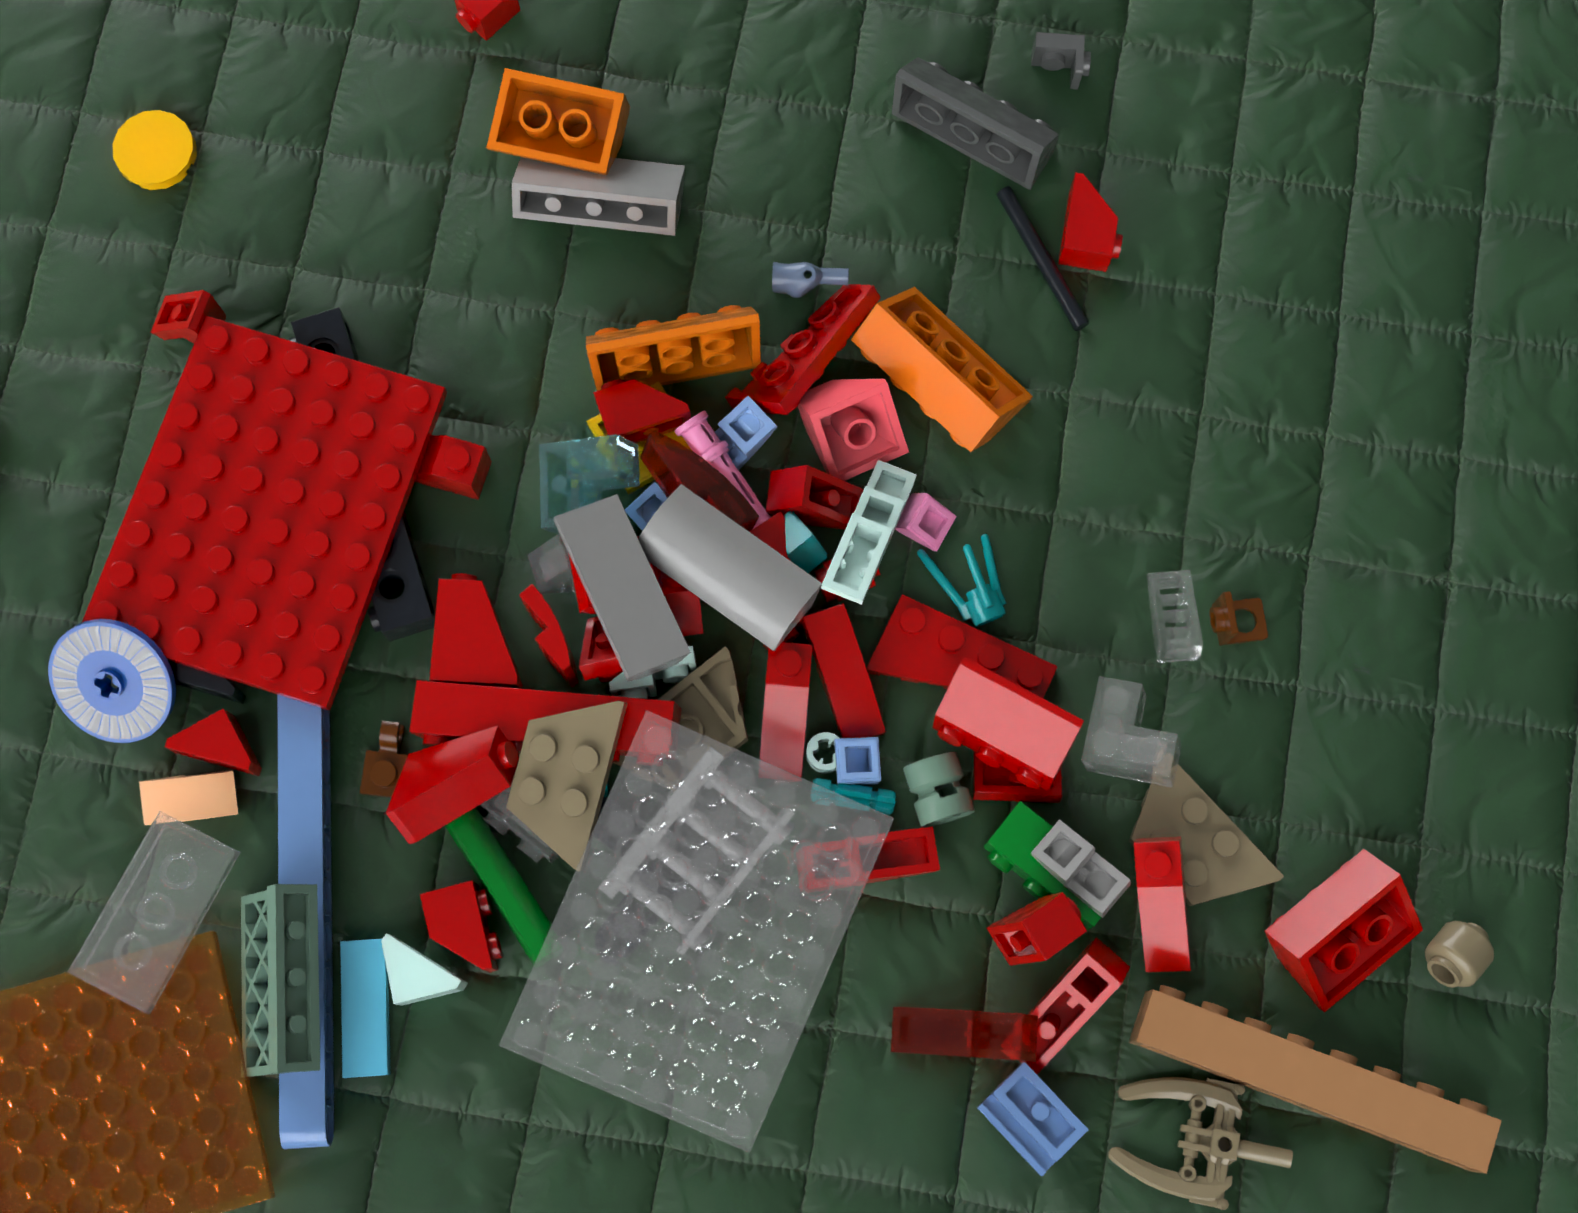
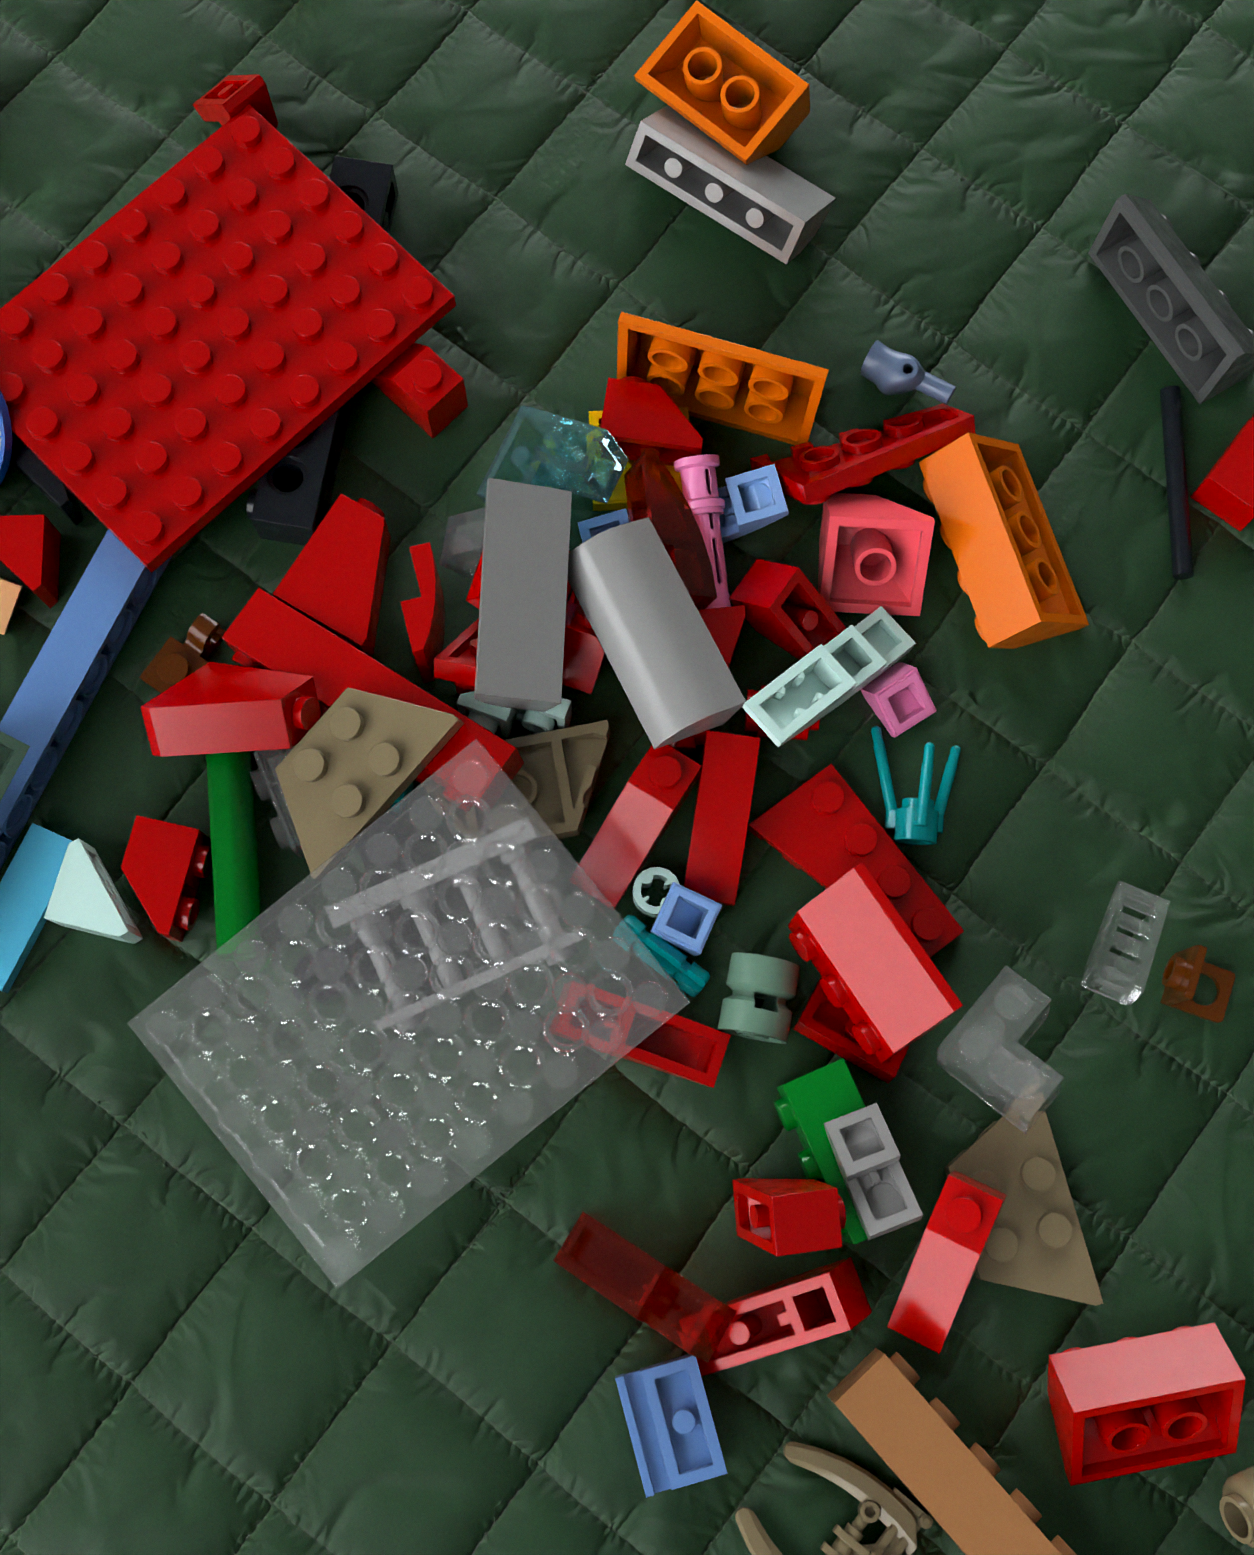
camera: 25 degrees right, 0 degrees up
teal slope [785,511,828,573] -> none

